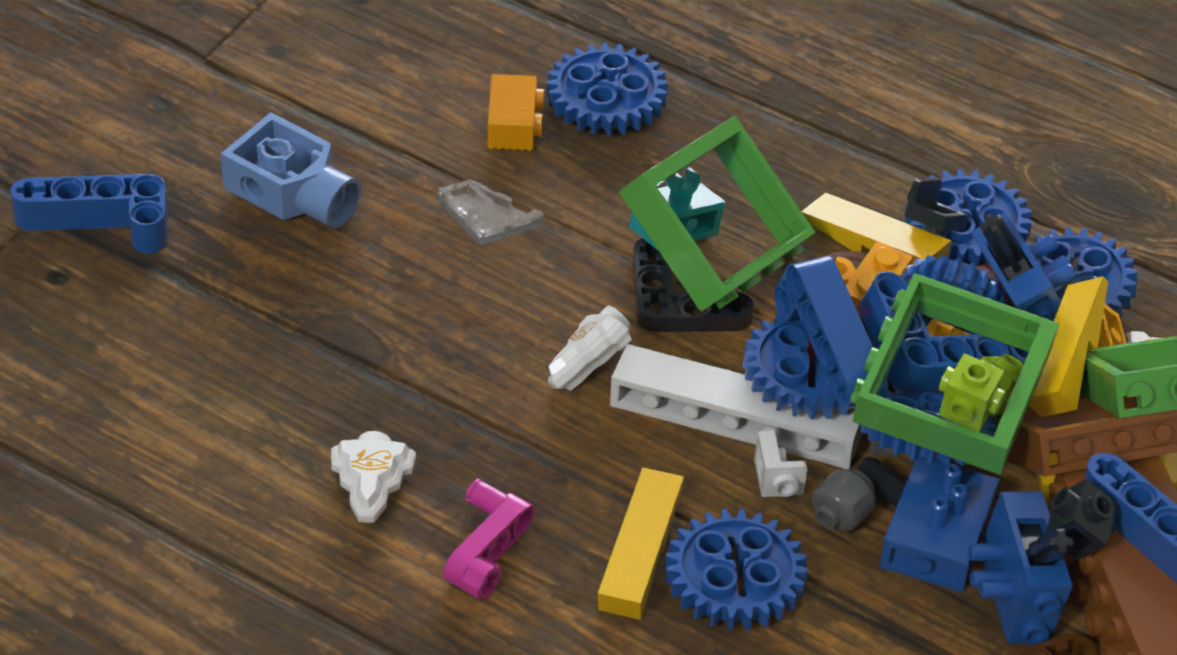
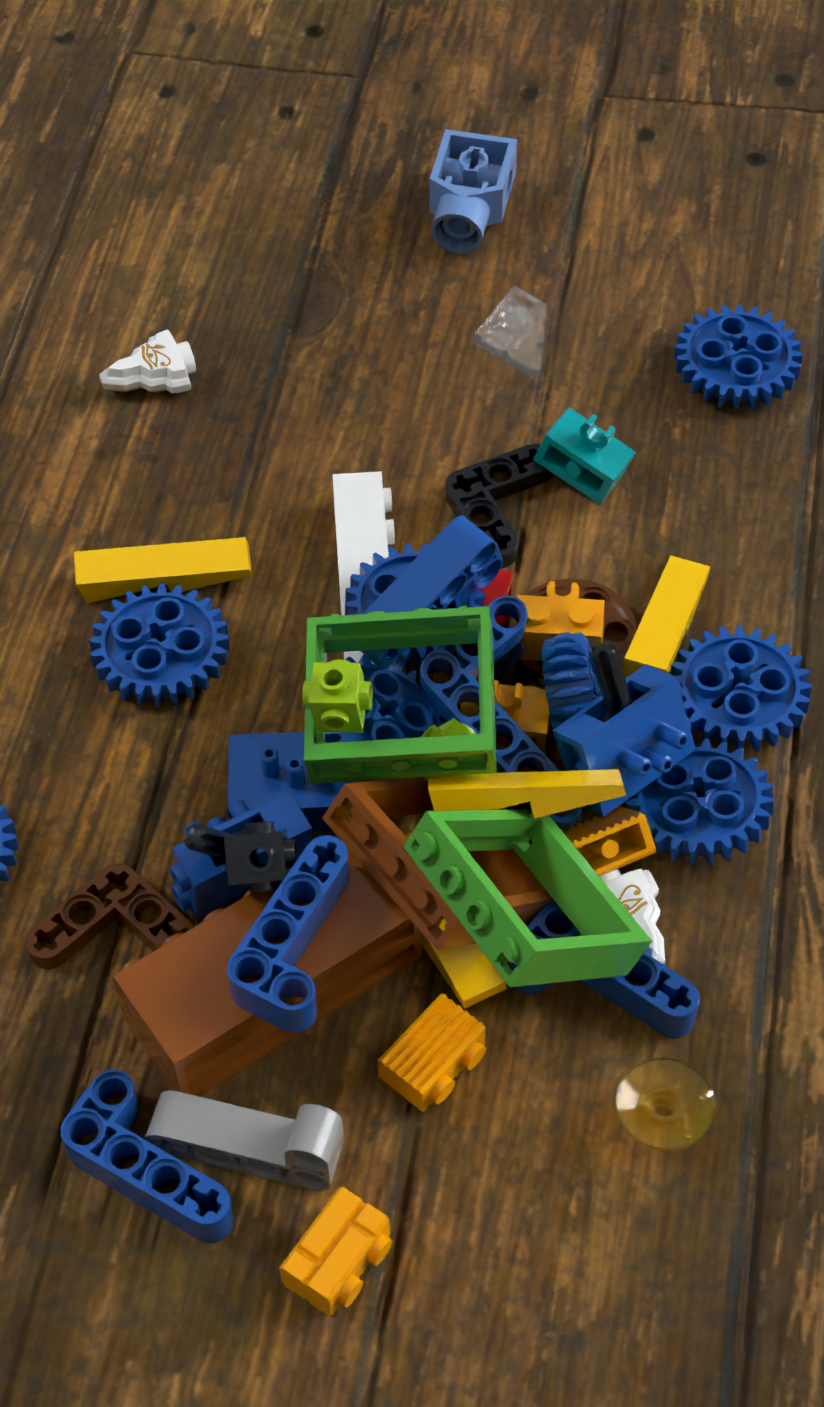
camera: 70 degrees right, 10 degrees up
blue beam [10,174,168,254] -> none
dark pink beam [443,478,535,600] -> none
light orange brick [488,74,544,151] -> none
white rock [548,305,632,391] -> none
bright green window [619,116,816,312] -> none
white bracket [754,430,807,497] -> none
dark grey head [812,469,876,532] -> none
black bracket [905,178,969,236] -> none

